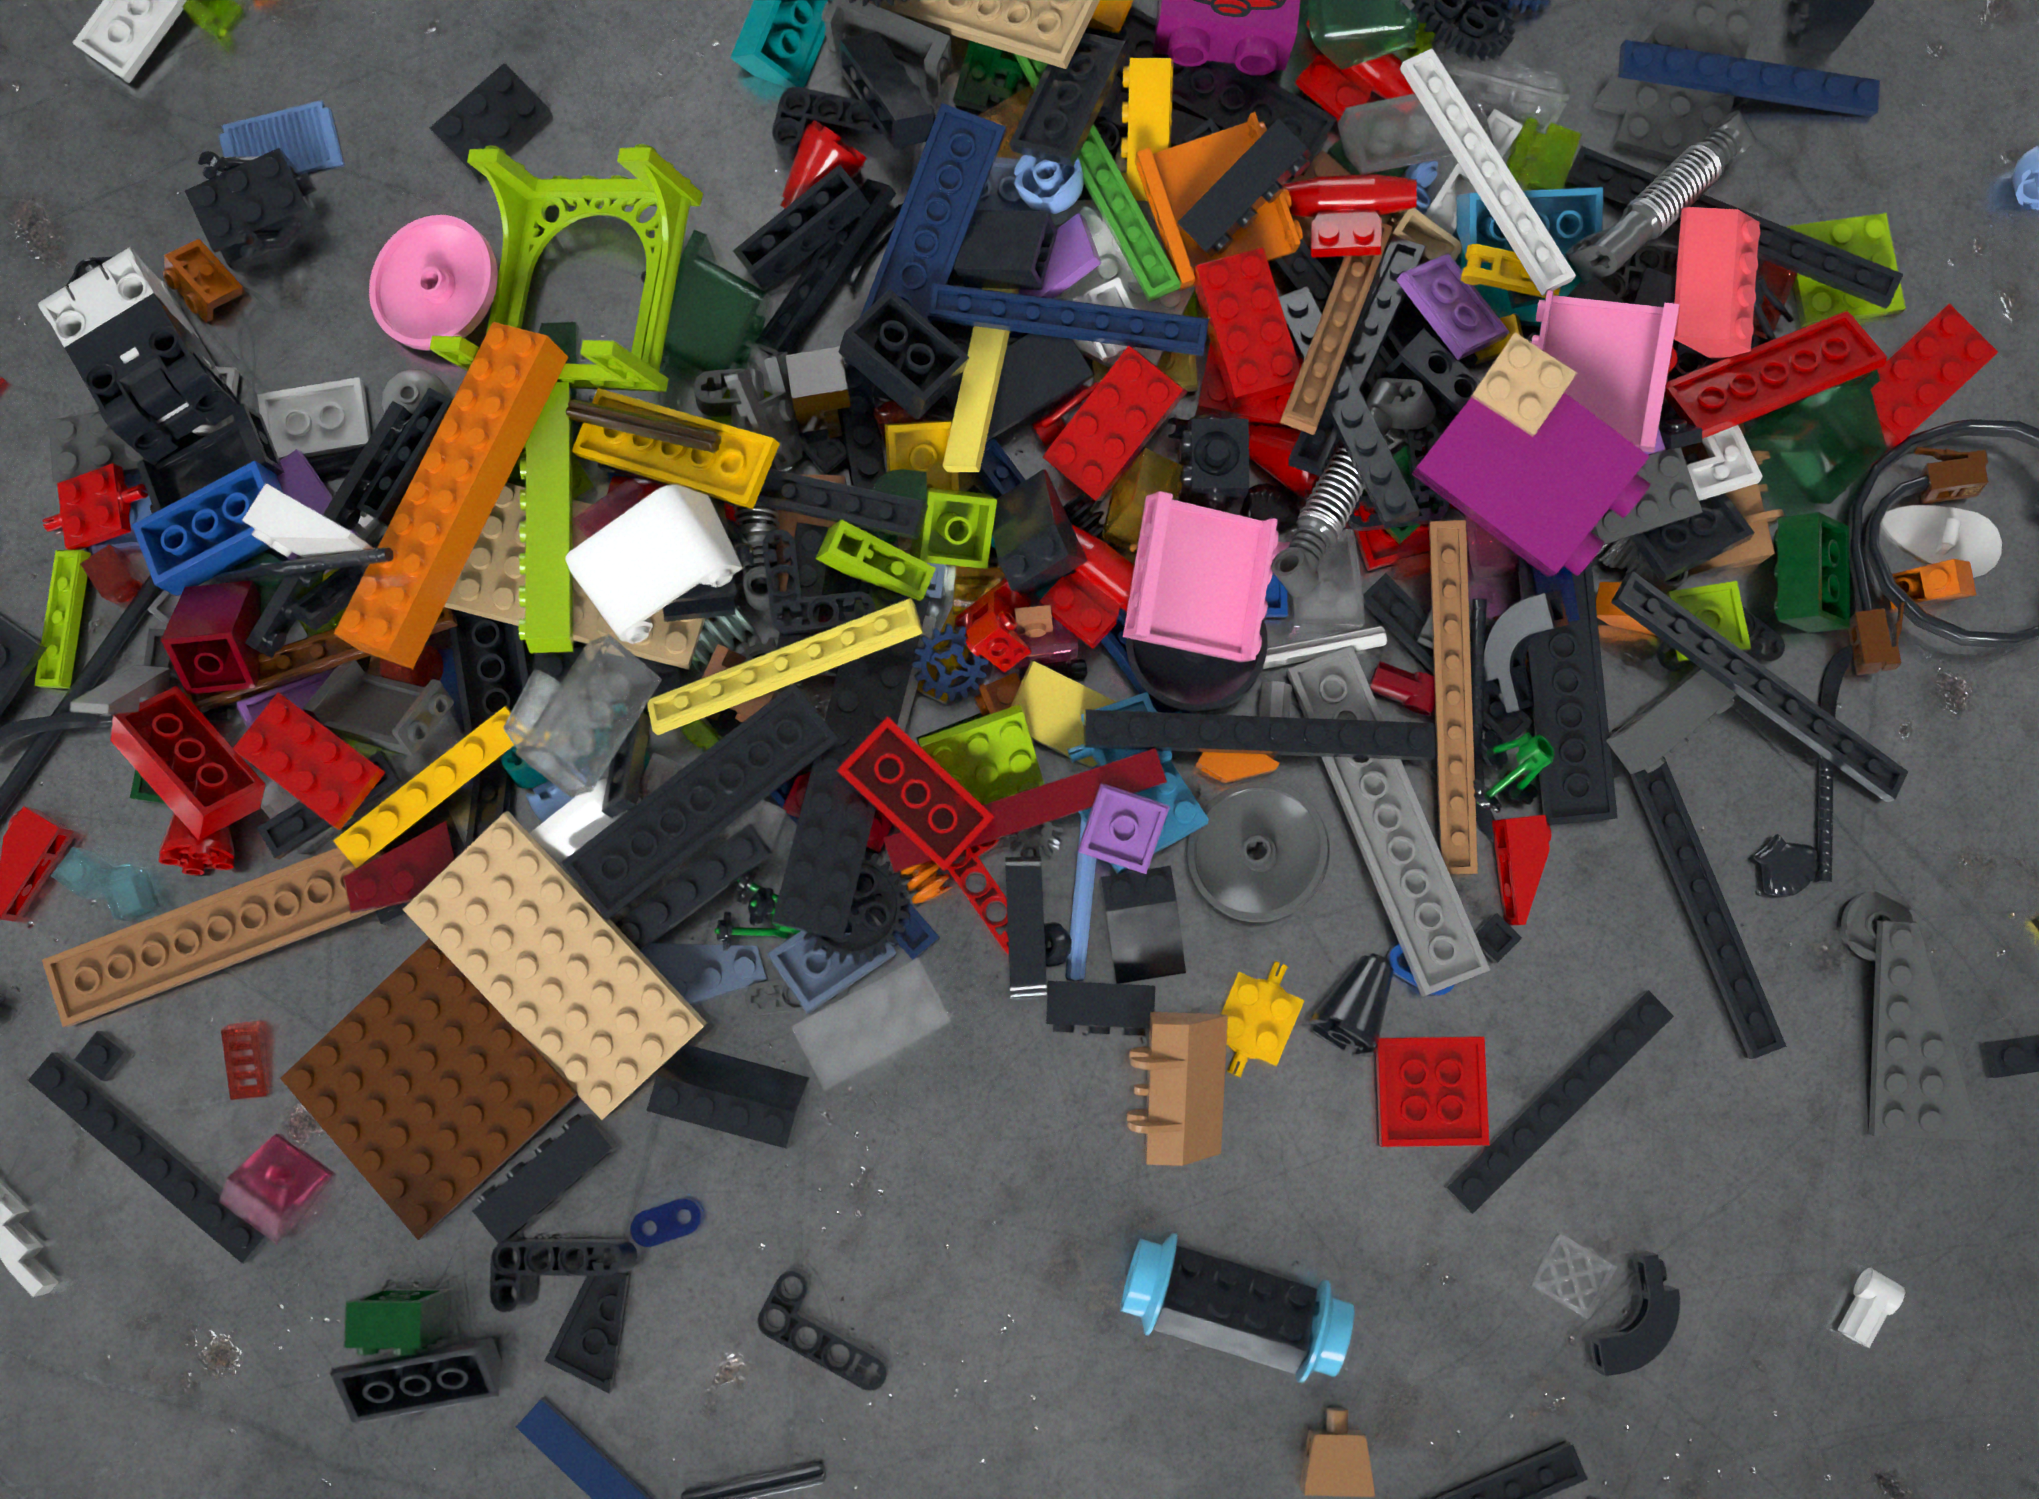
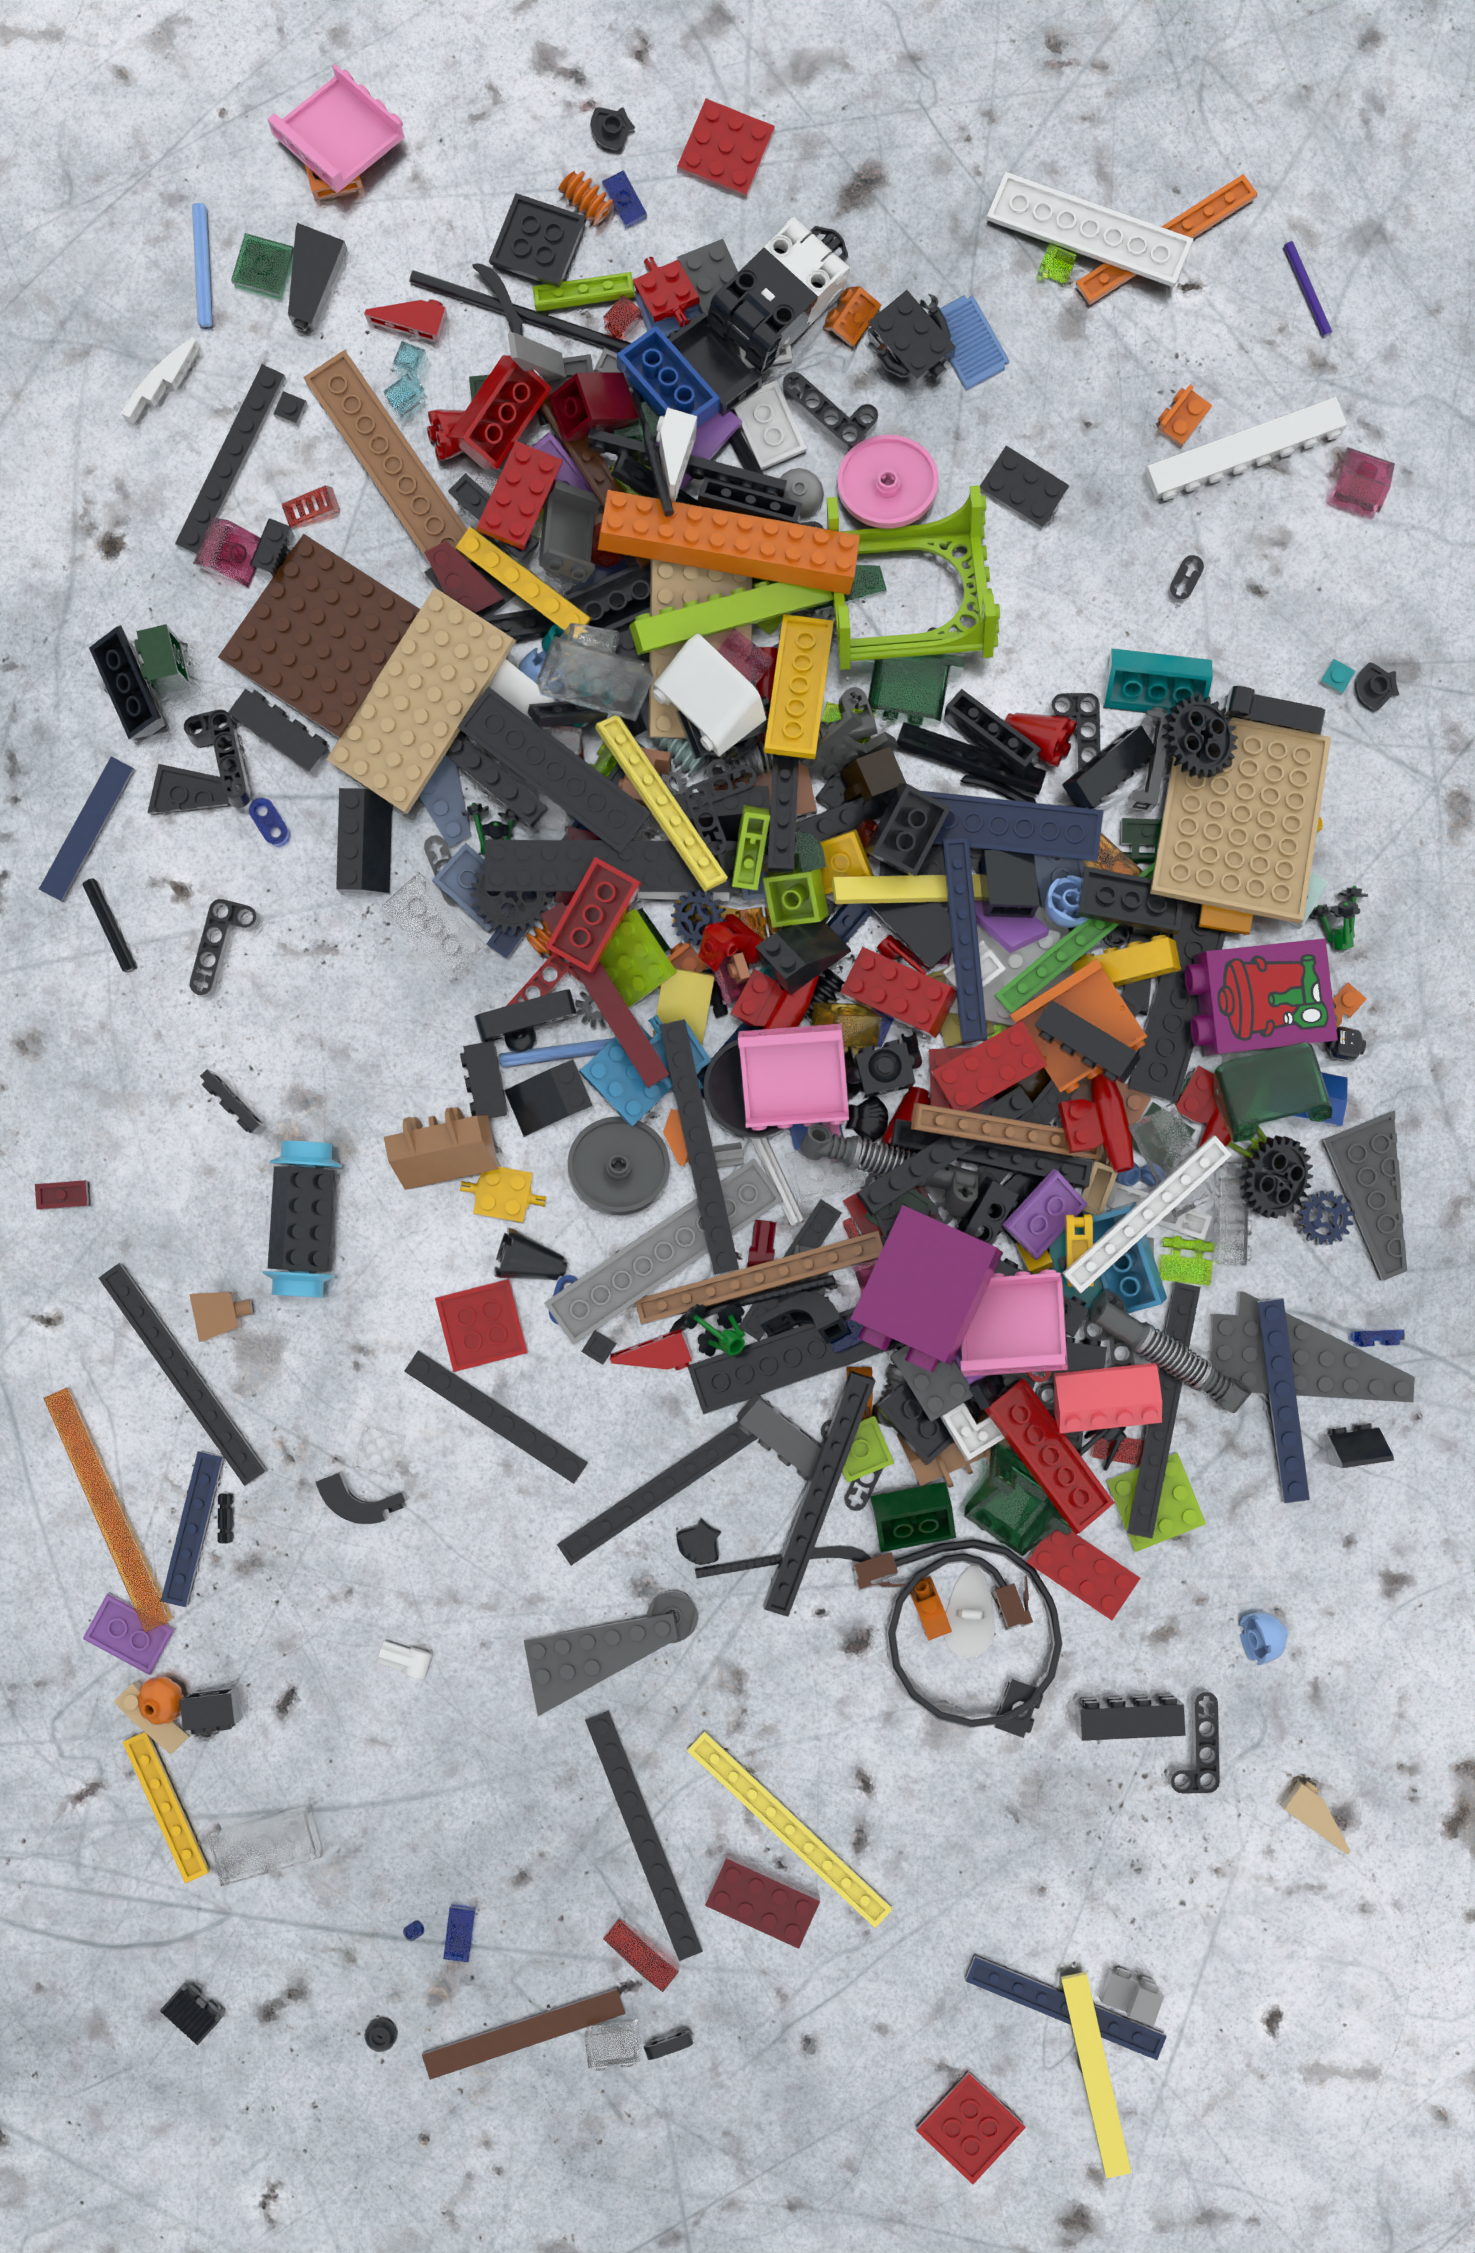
camera: 80 degrees right, 5 degrees up
dark brown axle [566,399,722,453] -> none
medium lavender tile [1078,783,1170,874] -> none
tan plate [1471,333,1577,436] -> none
none -> black plate [200,1069,267,1134]
none -> black brick [249,518,295,578]
none -> black beam [783,372,878,451]

